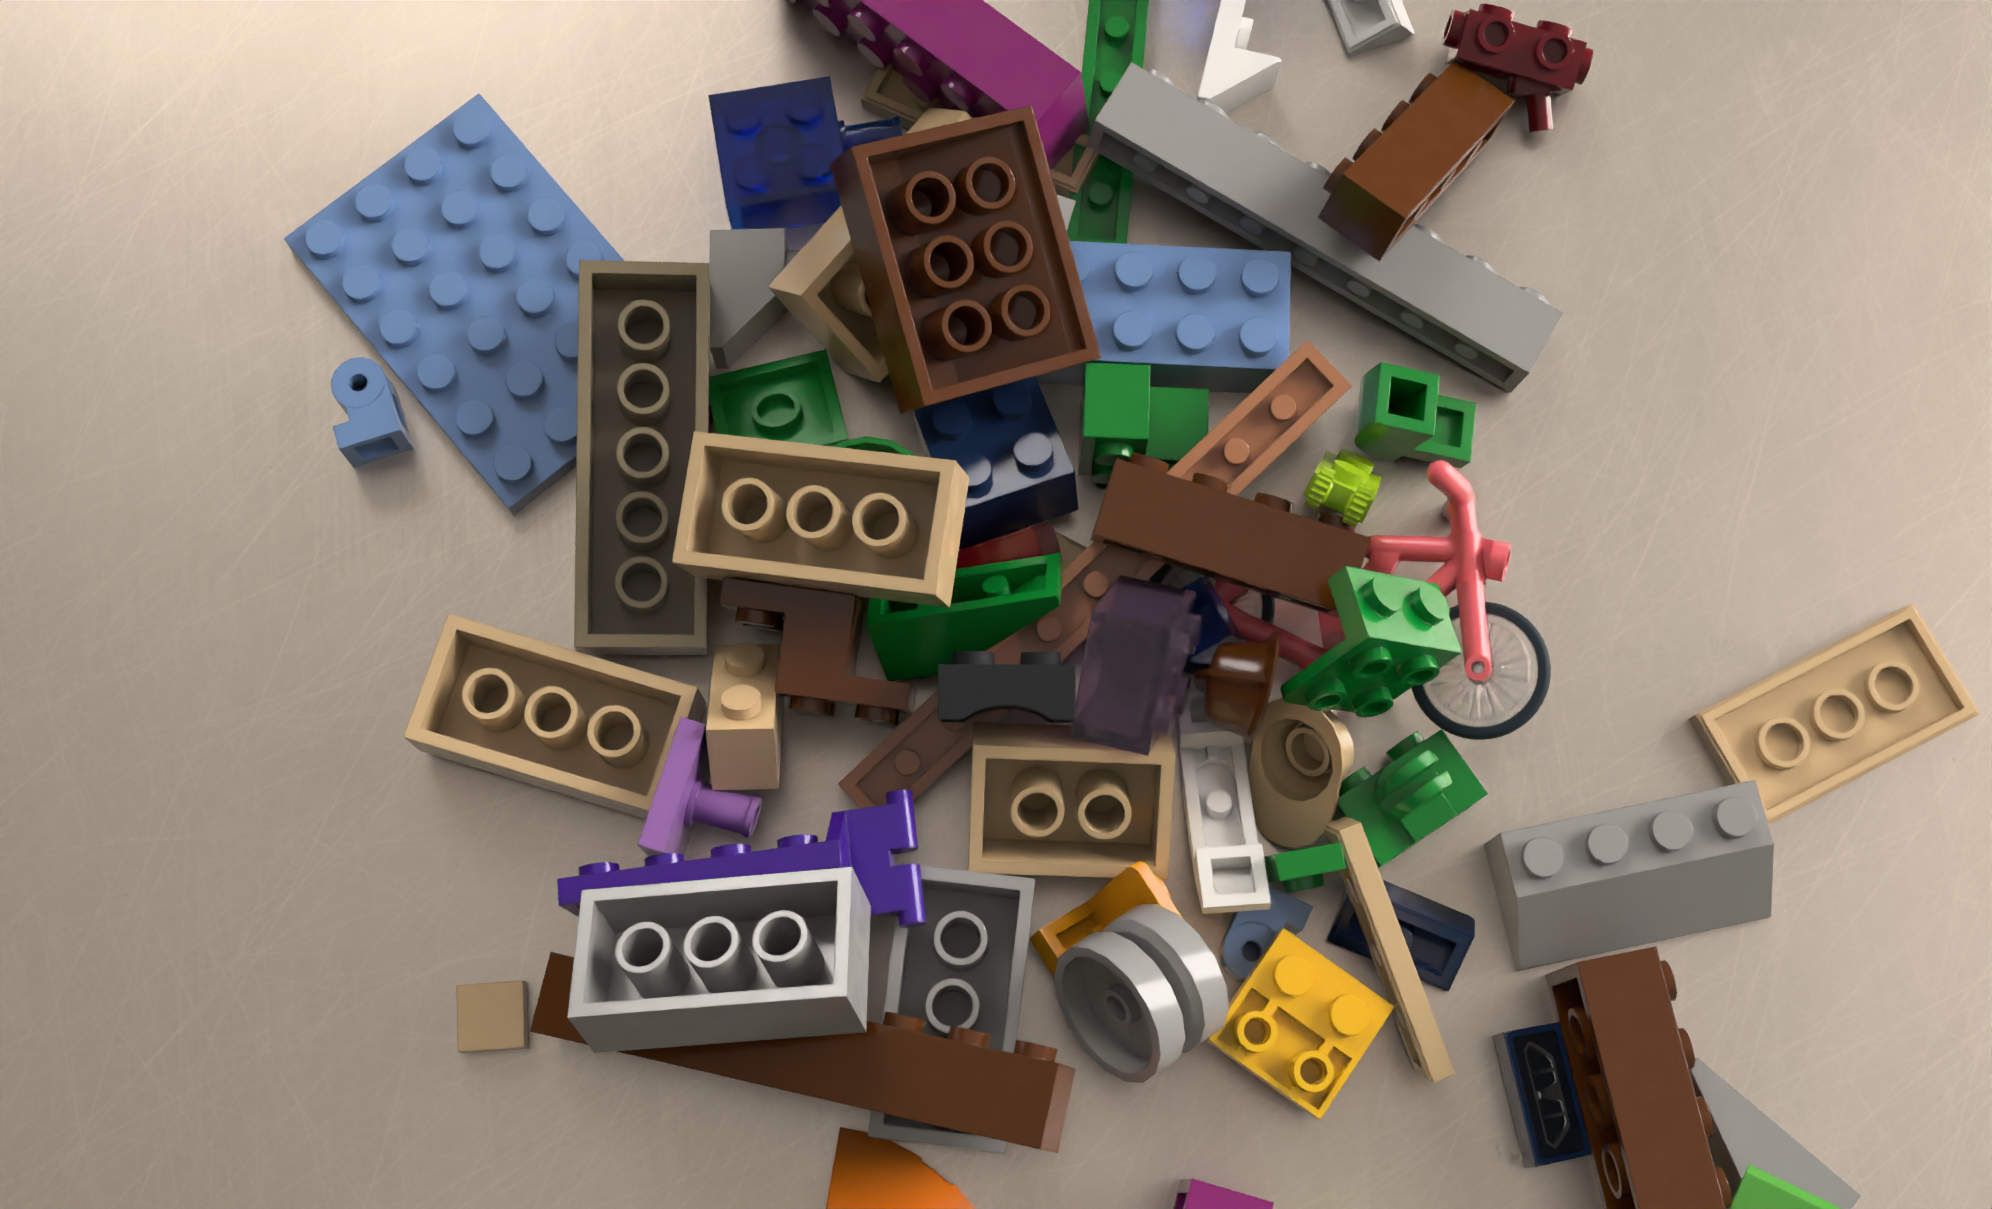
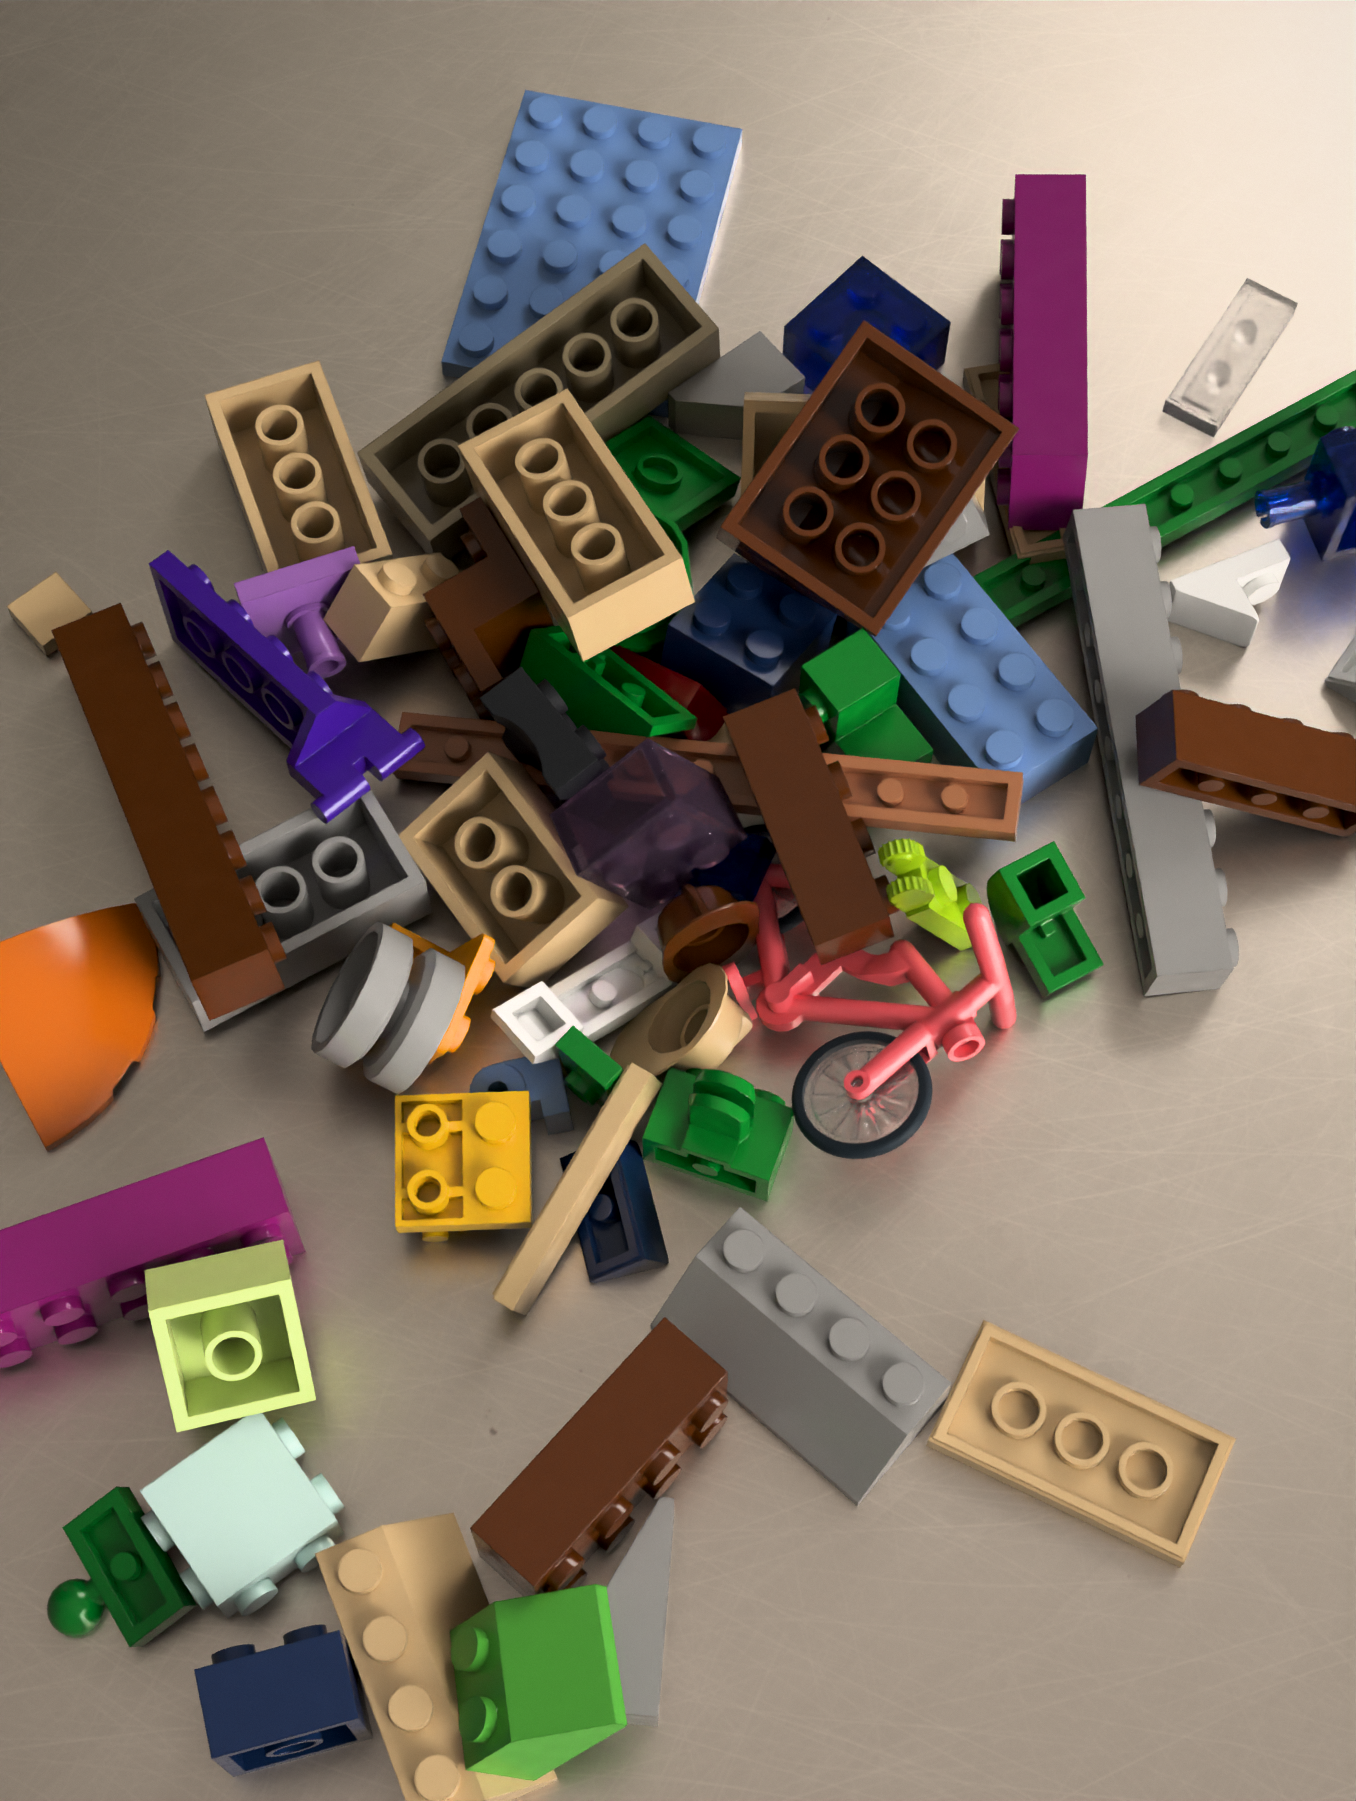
camera: 55 degrees right, 10 degrees down
medium blue leg [331,357,414,468] -> none
light grey brick [567,867,871,1053] -> none
green bracket [1280,566,1462,718] -> none
slope [1493,1022,1592,1168] -> none

